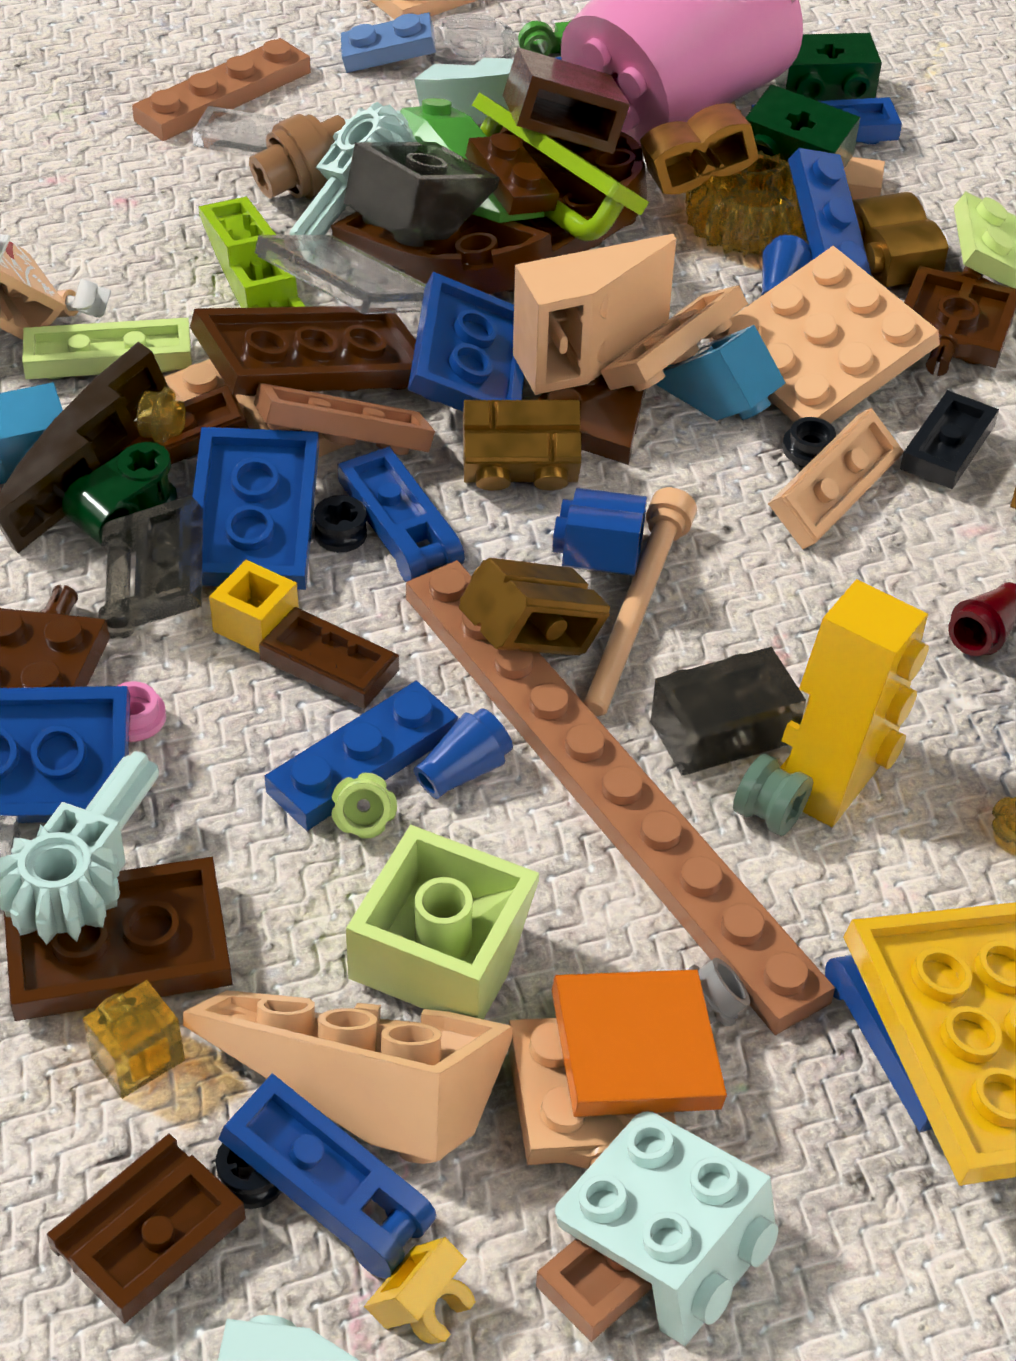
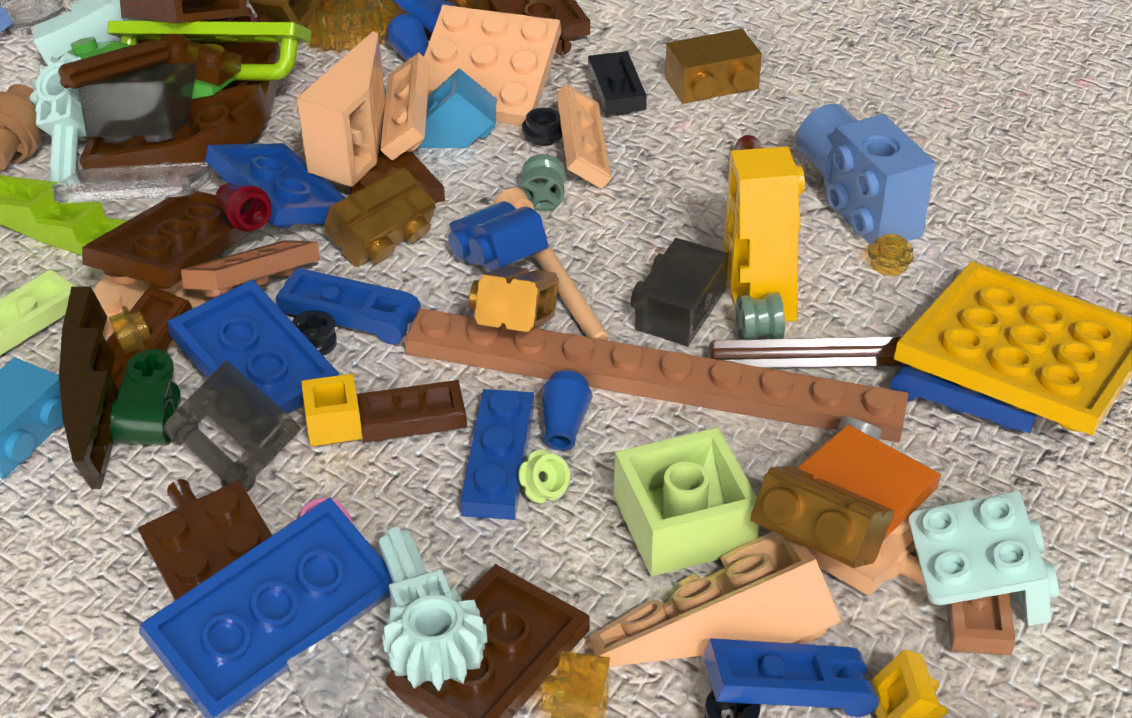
camera: 40 degrees left, 5 degrees down
none -> reddish brown axle [58,40,170,89]
none -> dark red cone [215,183,271,232]
none -> sand green wheel [520,154,566,211]
none -> axle [709,337,902,369]
none -> pearl gold brick [750,466,894,568]

